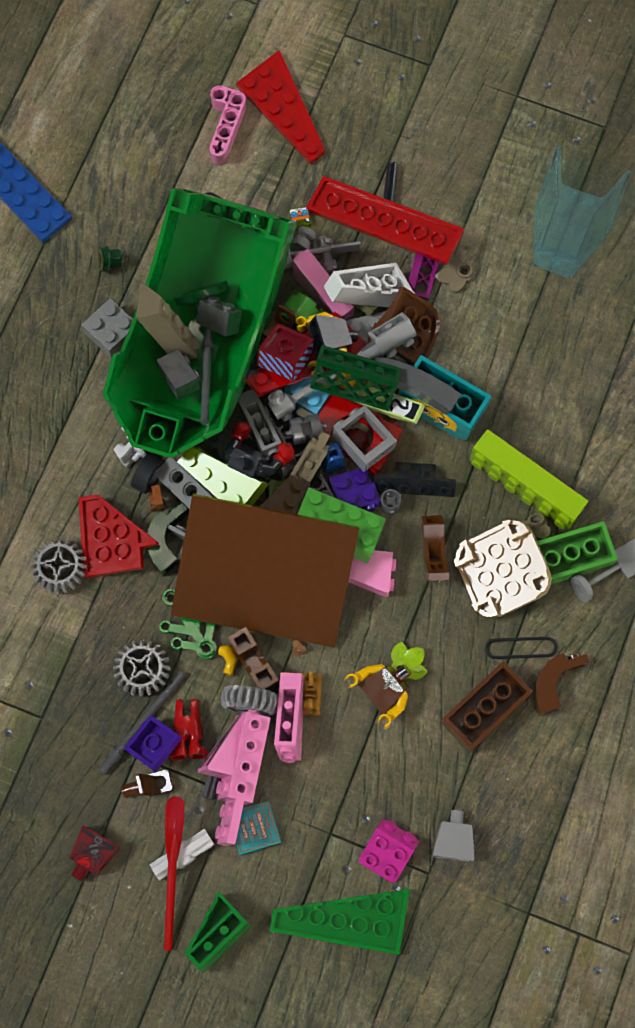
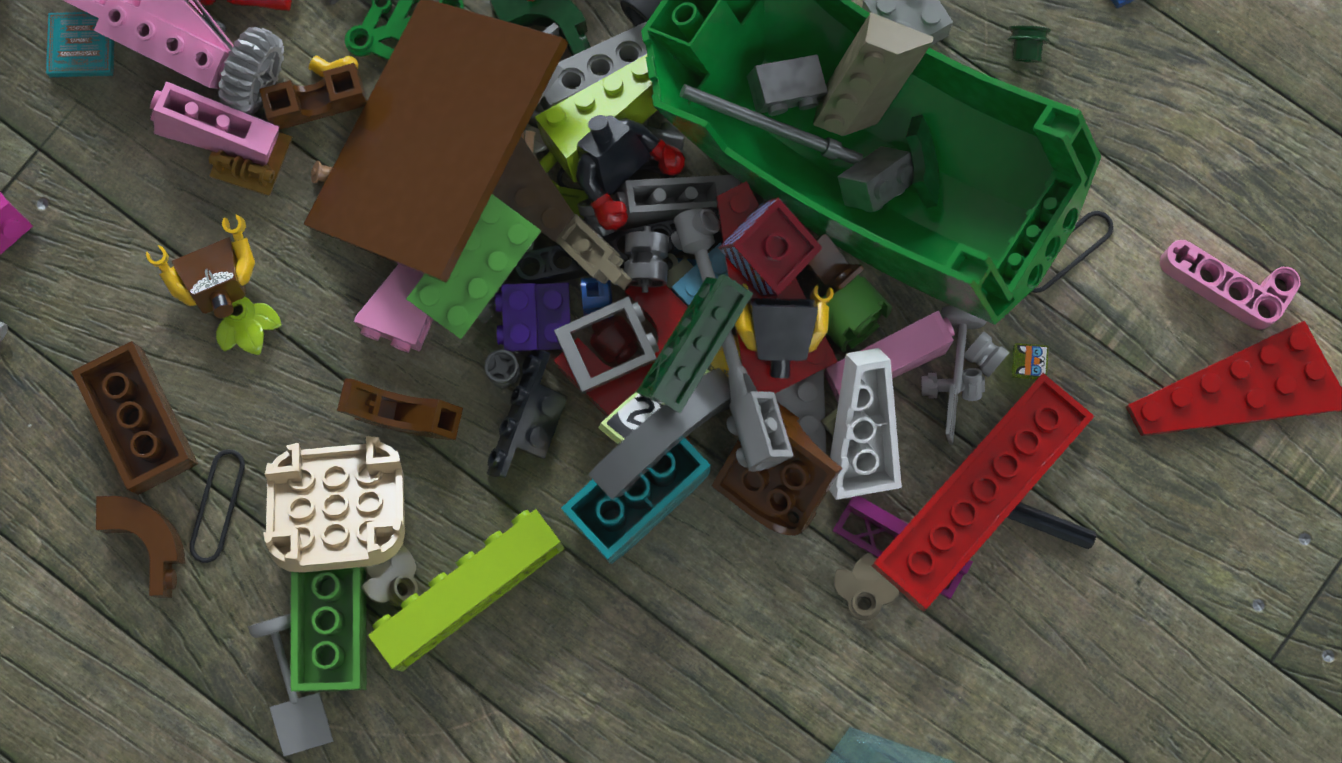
camera: 110 degrees right, 5 degrees up
dark orange plate [149,485,166,512] -> none

